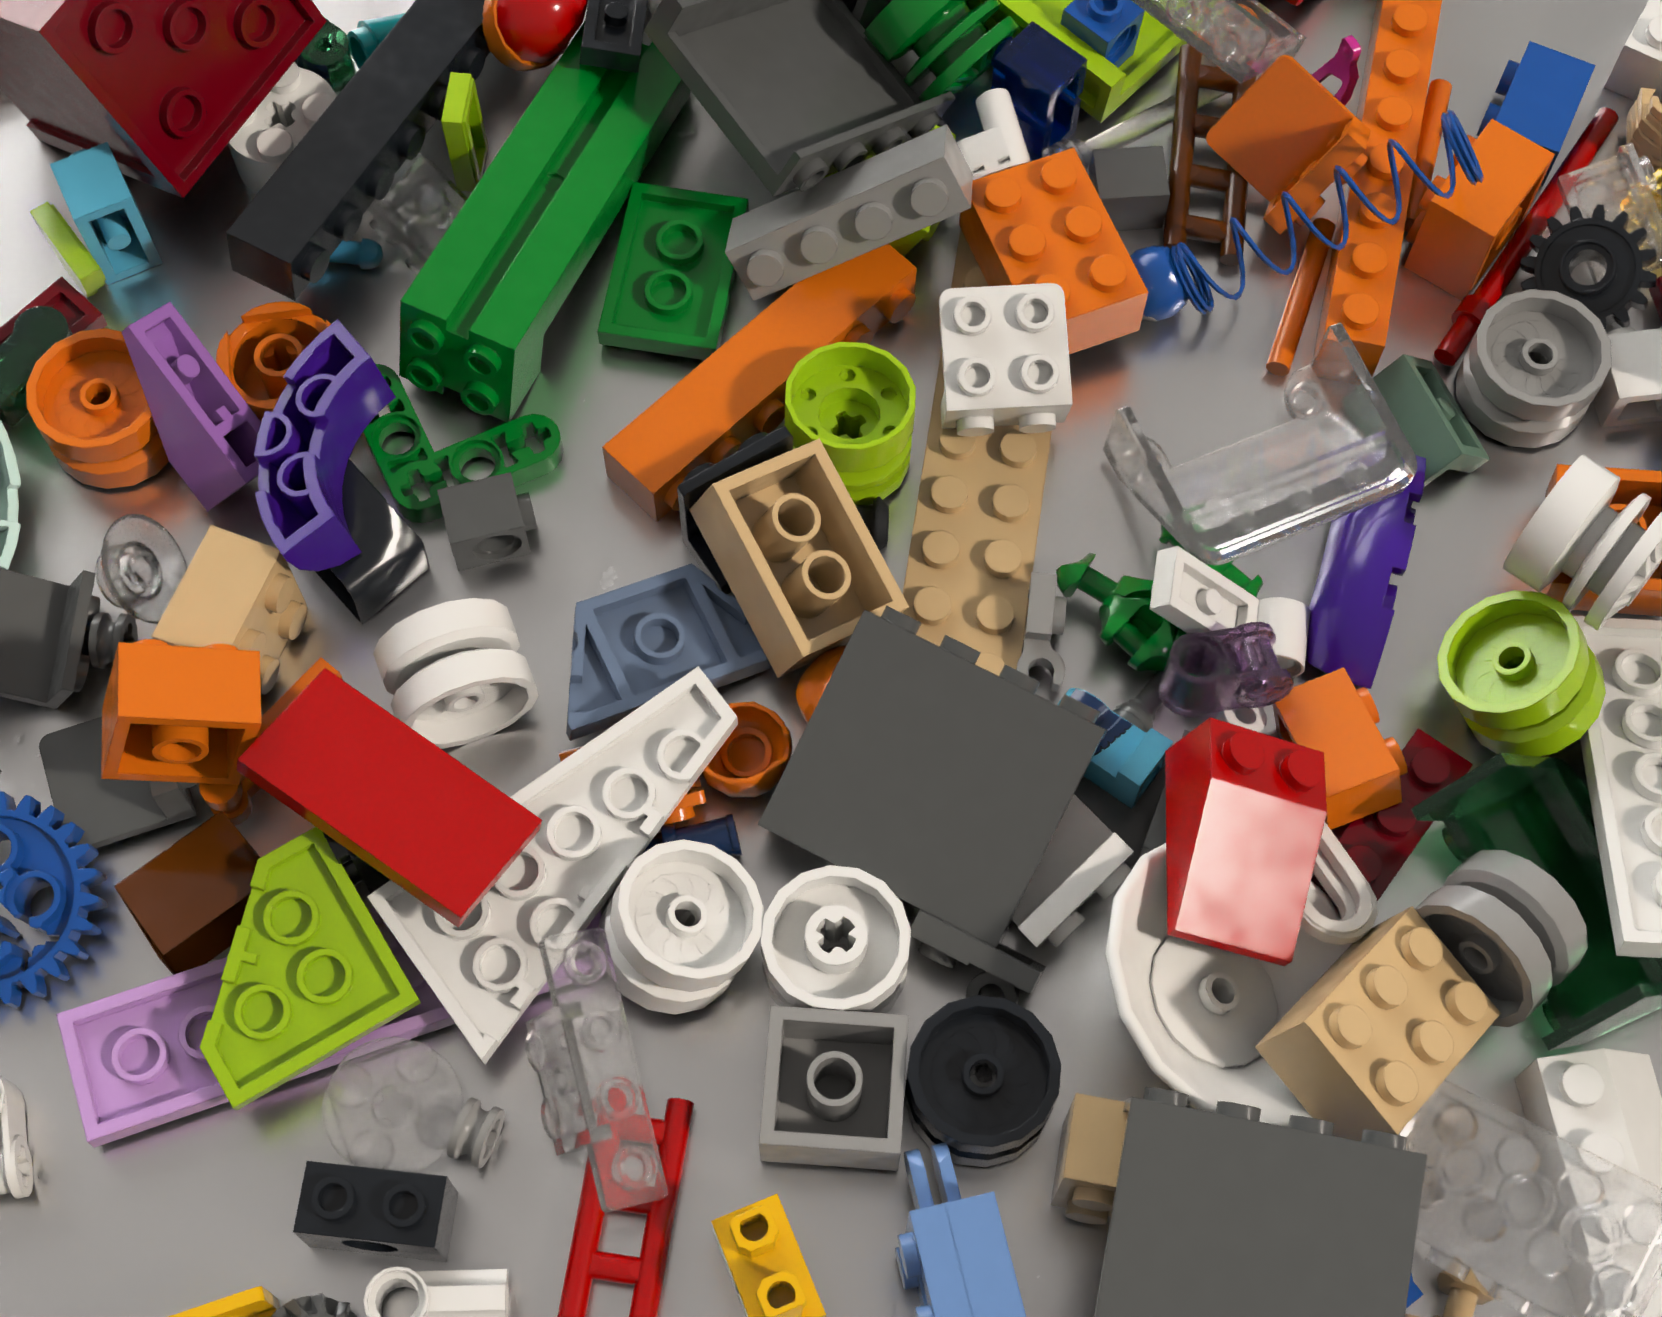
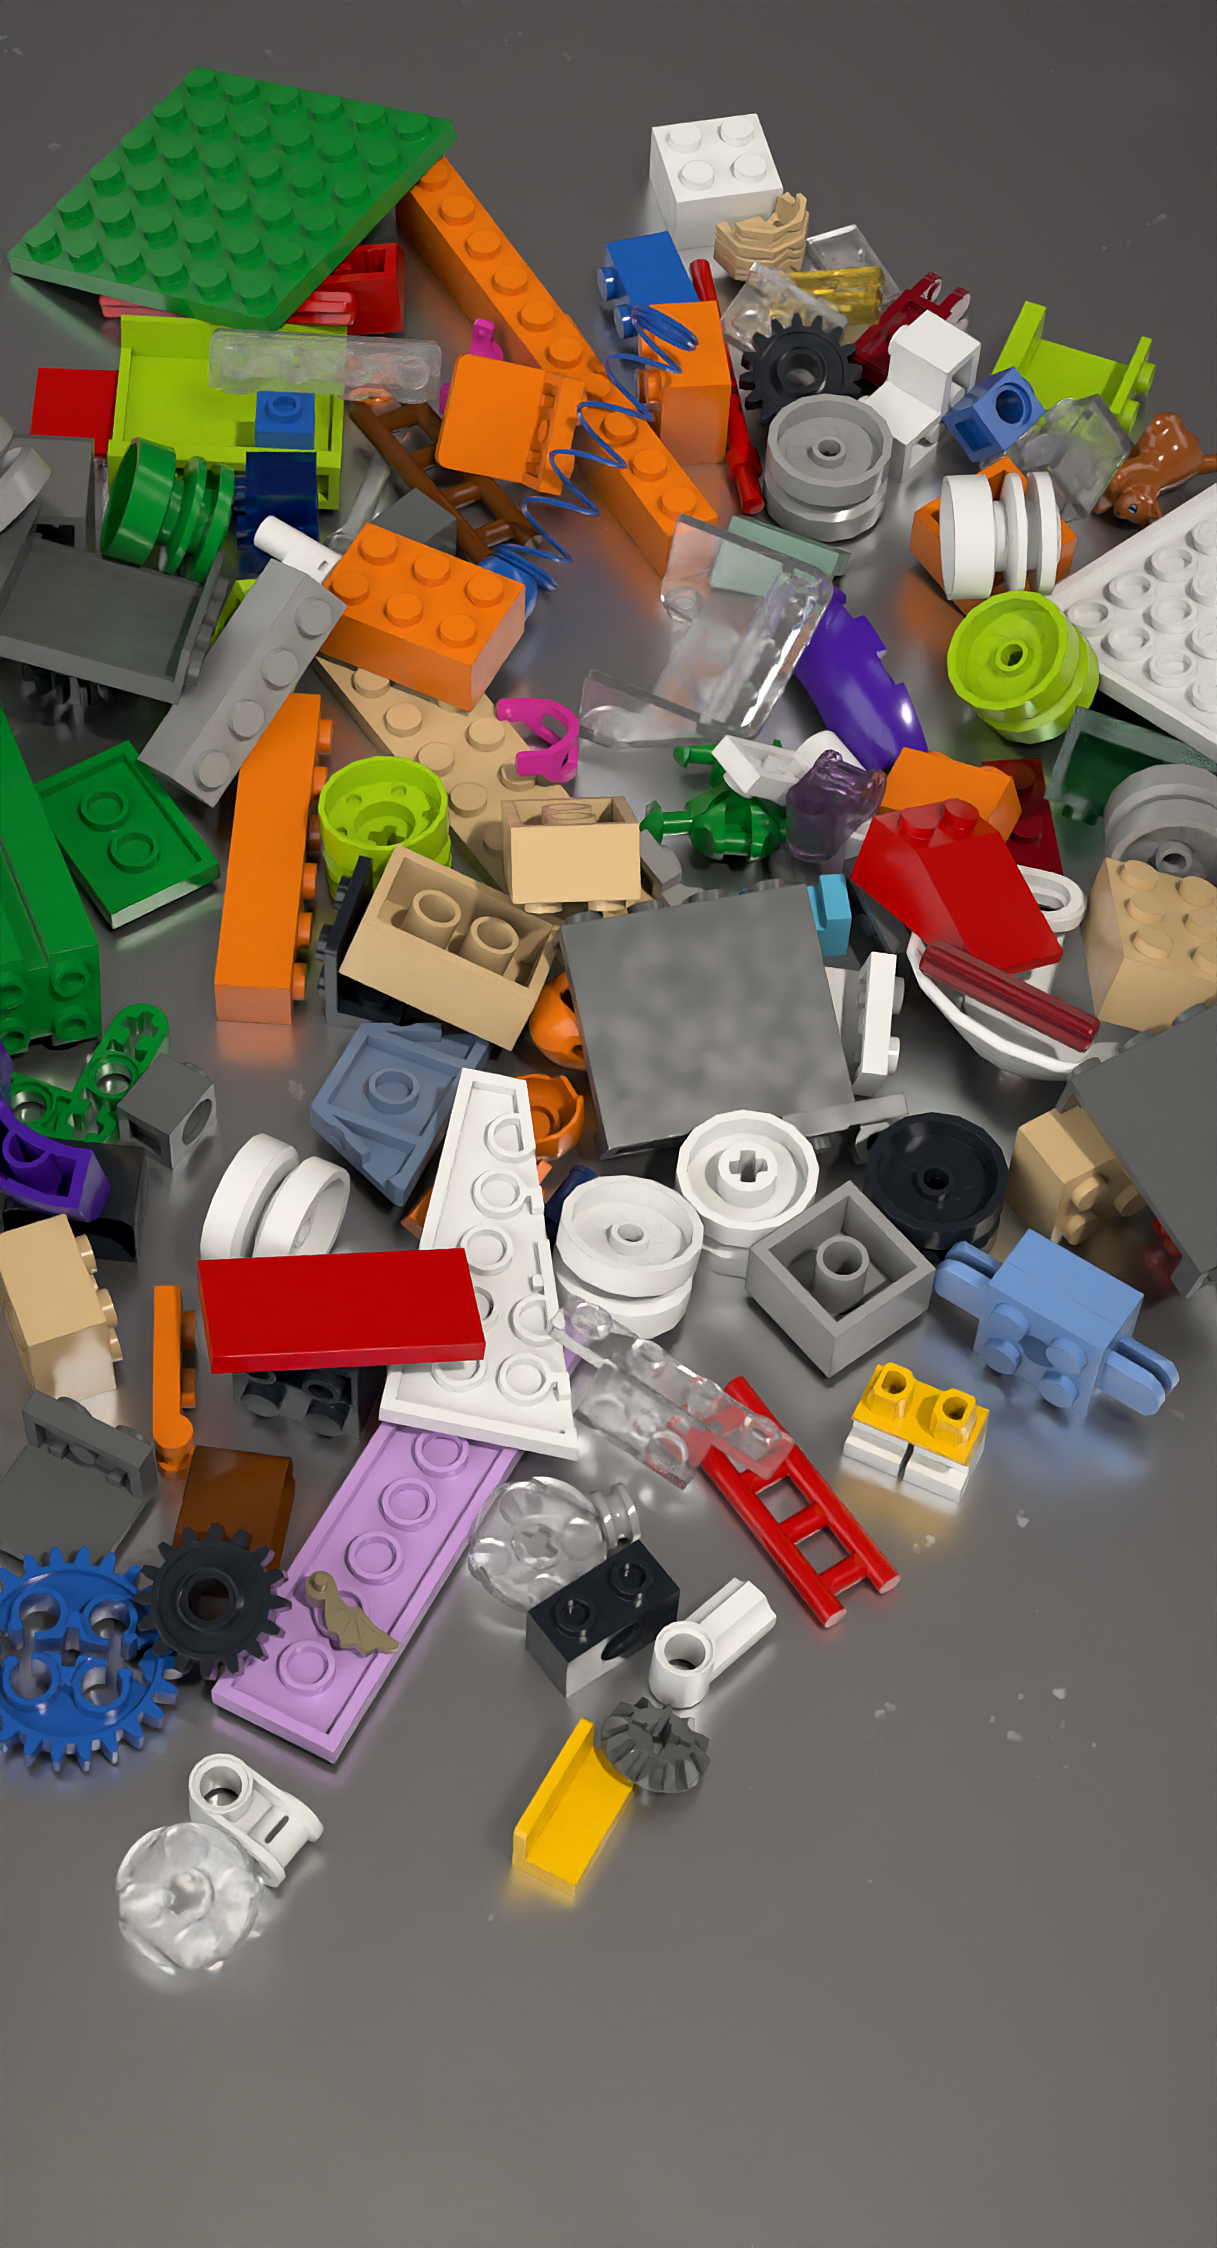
camera: 45 degrees left, 10 degrees down
orange brick [101,639,262,785] -> none
lime plate [200,827,421,1110] -> none
white bracket [939,283,1073,437] -> none
orange bar [1266,218,1336,376] -> none
none -> black gear [134,1523,292,1681]
none -> dark tan piece [304,1571,399,1657]
none -> dark pink helmet [496,697,579,783]
none -> tan brick [501,796,641,914]
none -> dark red axle [919,939,1101,1053]

